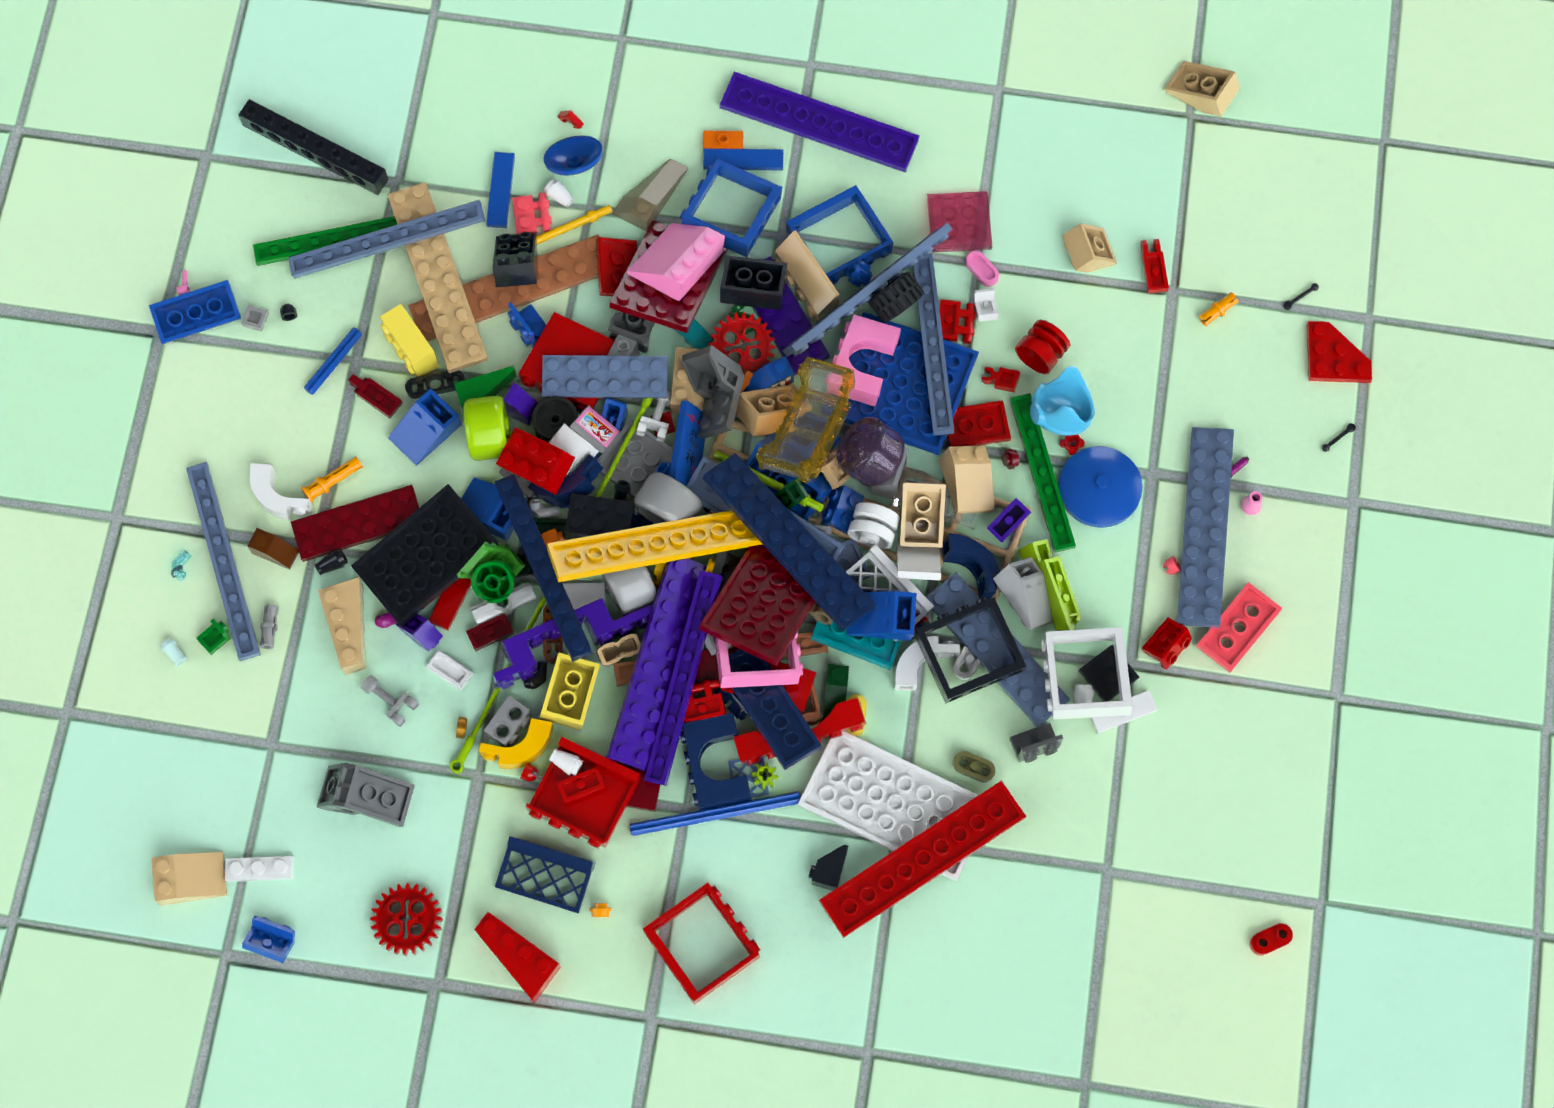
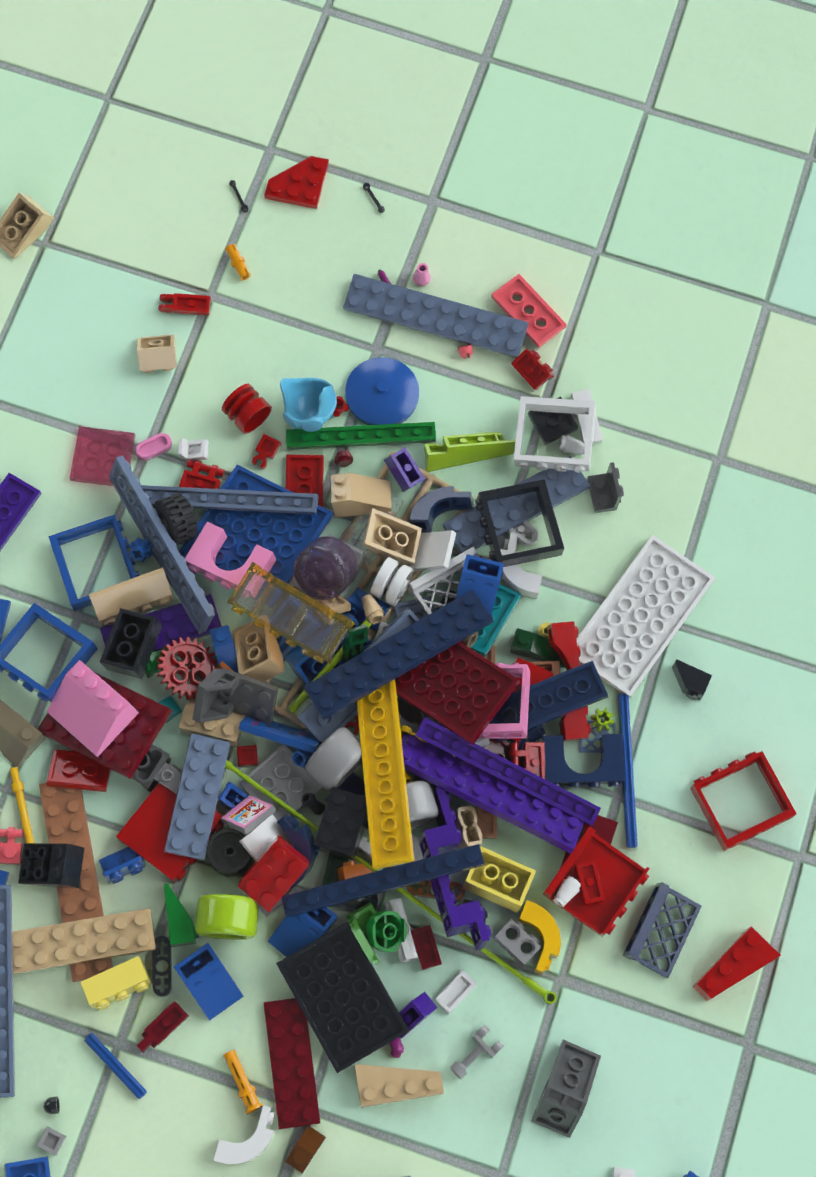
camera: 85 degrees left, 0 degrees up
light grey pin [260,605,278,649] -> none
black cone [315,548,348,575] -> none
red gear [370,883,443,956] -> none
red tile [429,578,472,631] -> none
pearl gold tile [456,717,467,739] -> none
dark purple slope [503,383,538,426] -> none
red hinge [520,763,543,782] -> none
white arm [529,499,560,518] -> none
light orange plate [590,903,612,917] -> none
white bar [636,391,671,442] -> none
red plate [819,780,1027,939] -> none
olive plate [953,751,995,783] -> none
light grey slope [993,557,1053,630] -> none
red plate [1249,923,1293,956] -> none
none -> tan cone [361,594,384,624]

